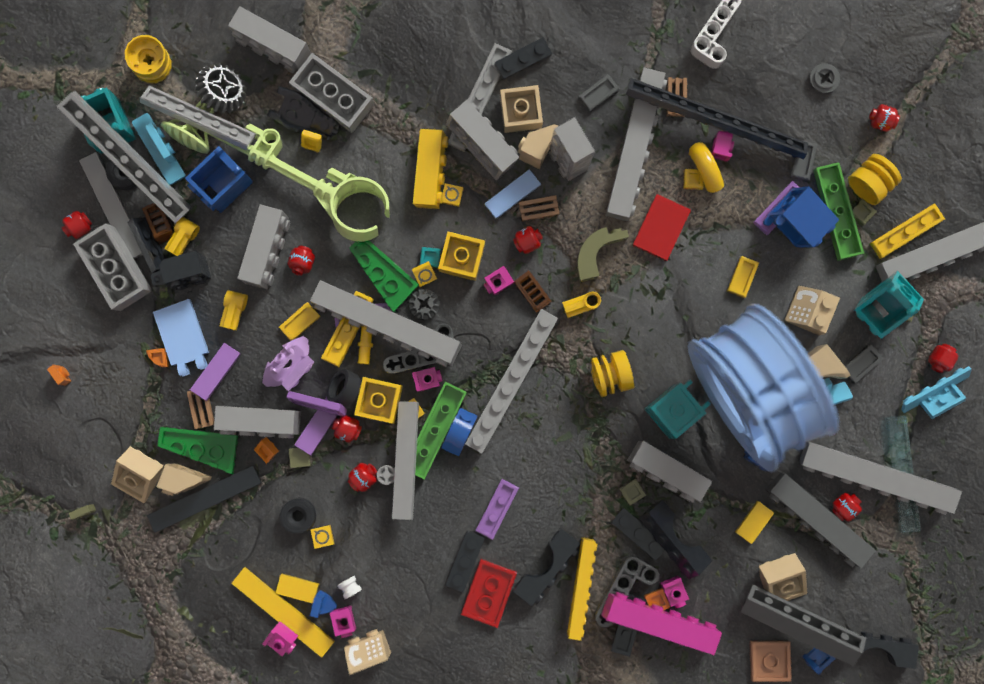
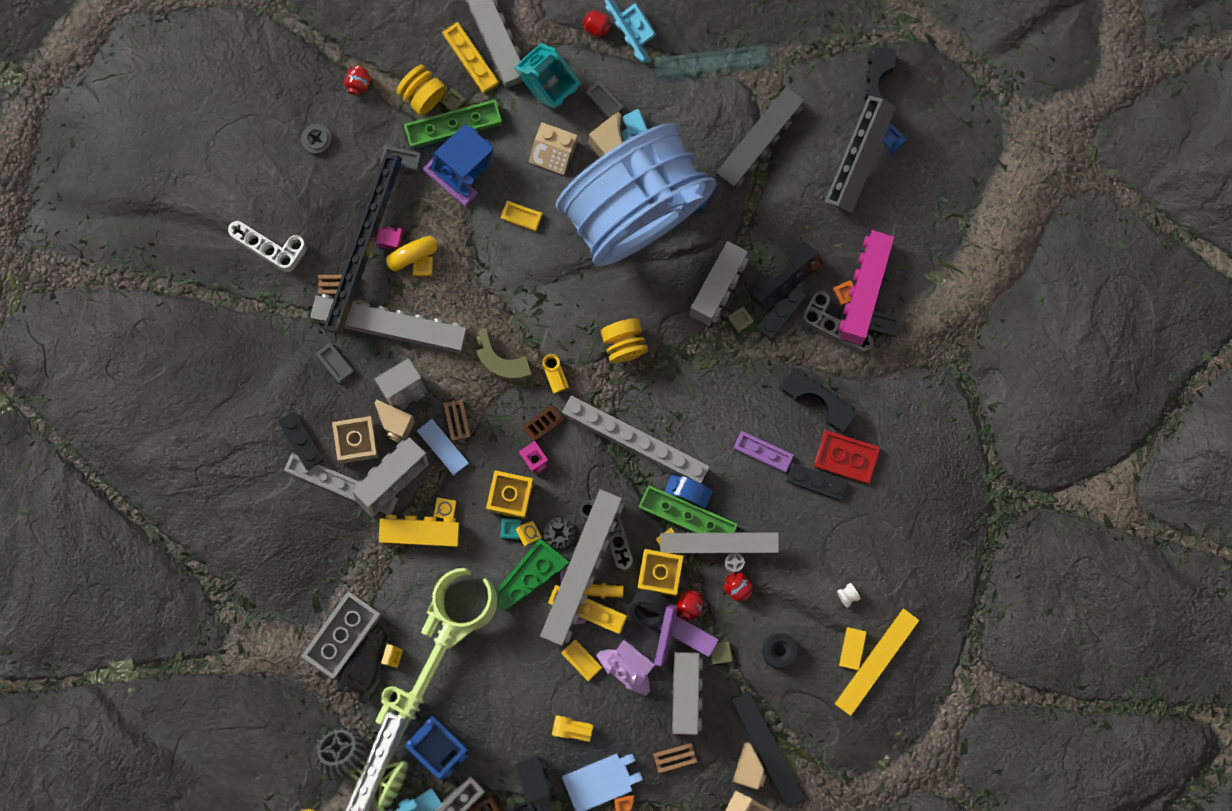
camera: 90 degrees left, 5 degrees down
green wing [157,427,239,474] -> none
yellow piece [164,217,200,256] -> none
medium lavender tile [190,343,241,401] -> none
light grey brick [228,6,311,73] -> none
light grey brick [237,204,290,290] -> none
orange plate [254,437,279,464] -> none
dark pink brick [262,622,298,656] -> none
red head [287,246,315,276] -> none
blue tile [310,590,337,618] -> none
yellow tile [311,525,334,549] -> none
dark pink brick [330,605,356,638] -> none
tan slope [344,629,391,674] -> none
dark pink brick [412,367,442,392] -> none
red head [513,226,543,254] -> none
yellow piece [567,537,597,641] -> none
red tile [632,194,691,262] -> none
teal container [644,380,711,439] -> none
dark pink brick [660,575,689,608] -> none
yellow tile [735,501,774,544] -> none
nougat tile [750,641,791,682] -> none
tan slope [759,553,807,601] -> none
light grey brick [799,441,962,515] -> none
red head [832,493,862,522] -> none

